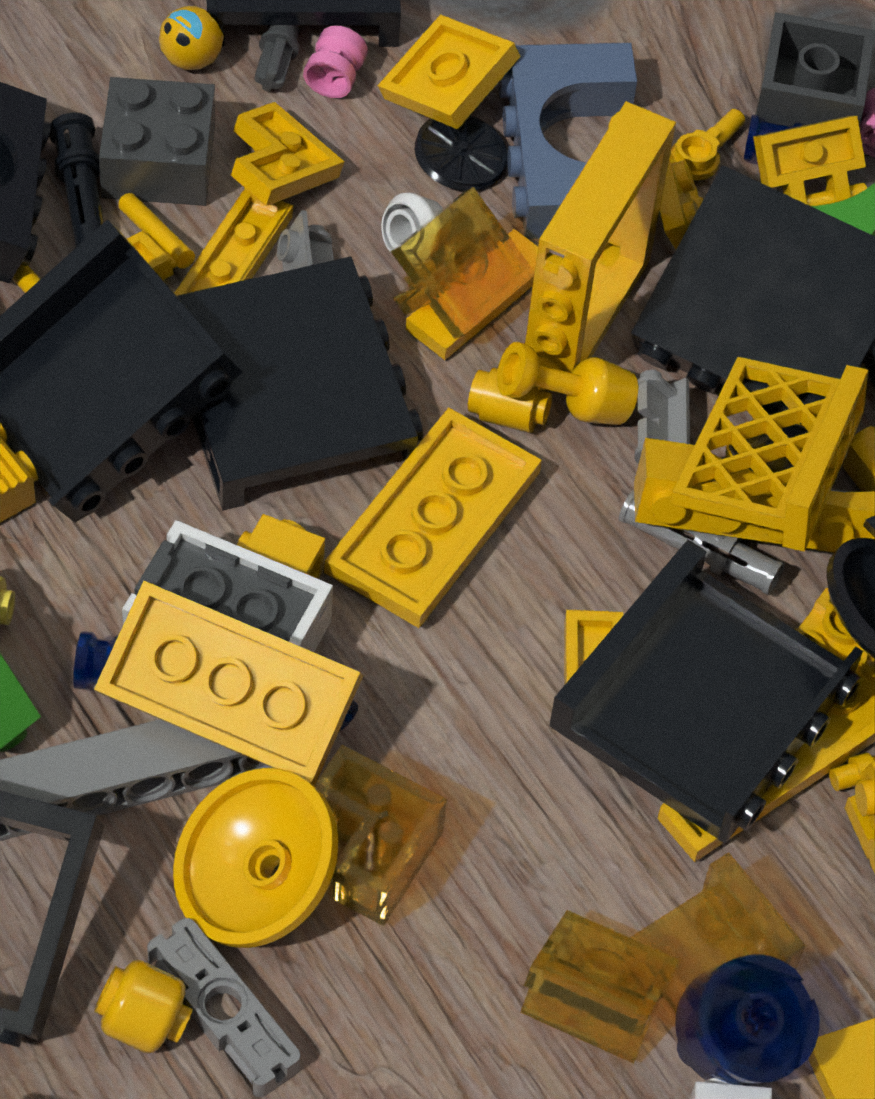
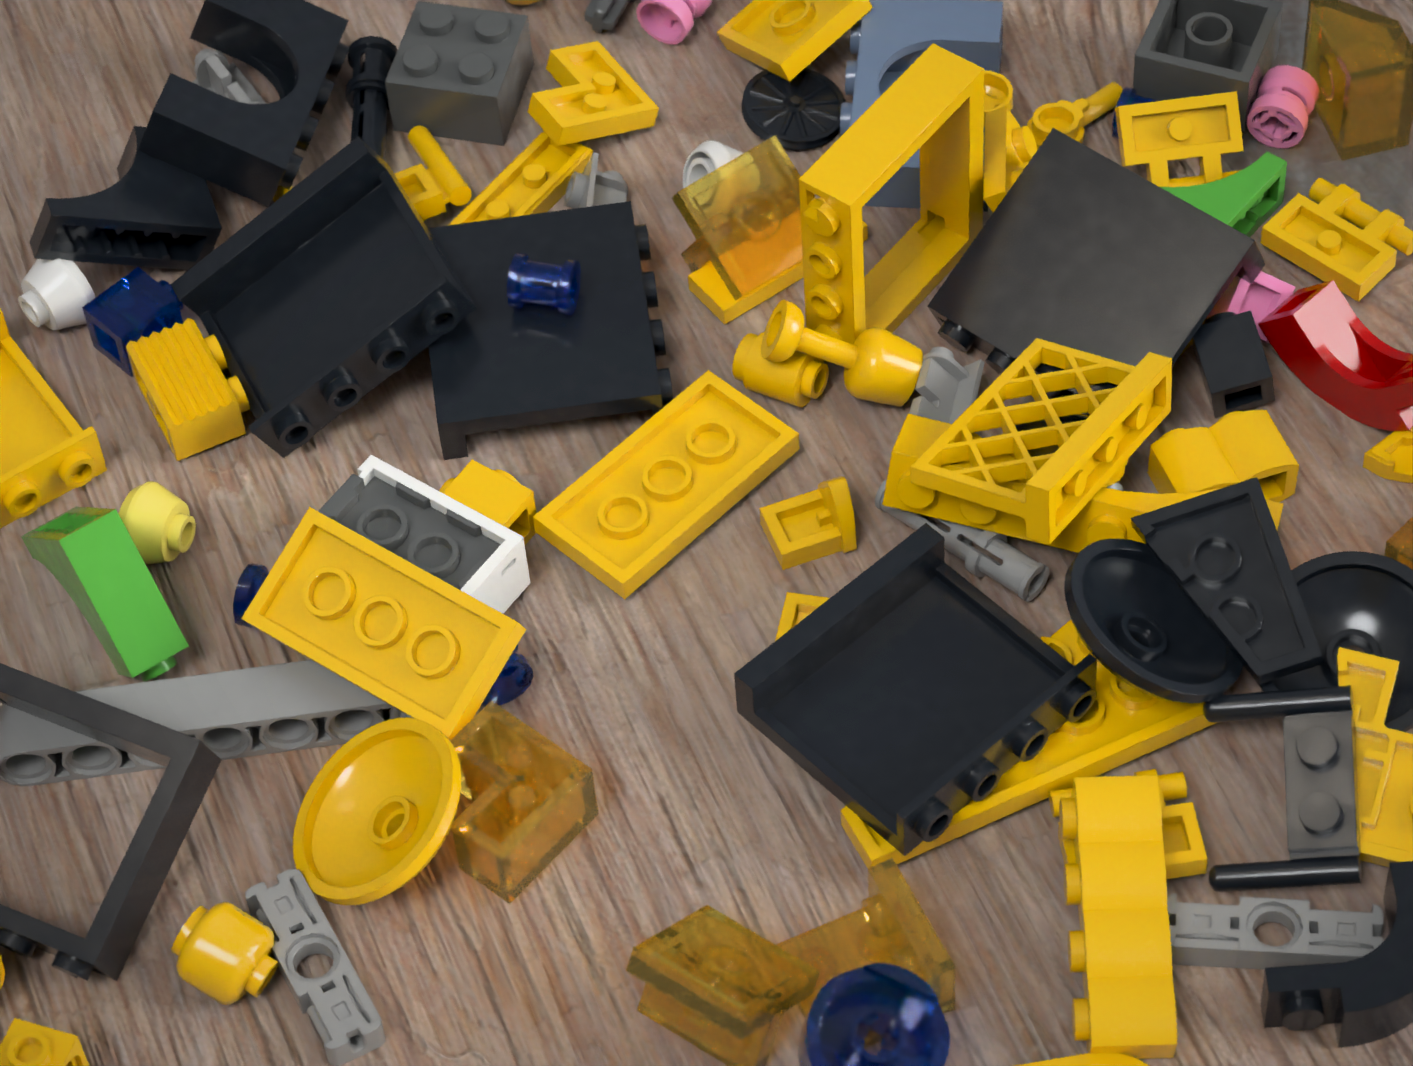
camera: 20 degrees right, 5 degrees down
none -> clear blue bush [507,253,581,316]
none -> yellow tile [759,476,857,570]

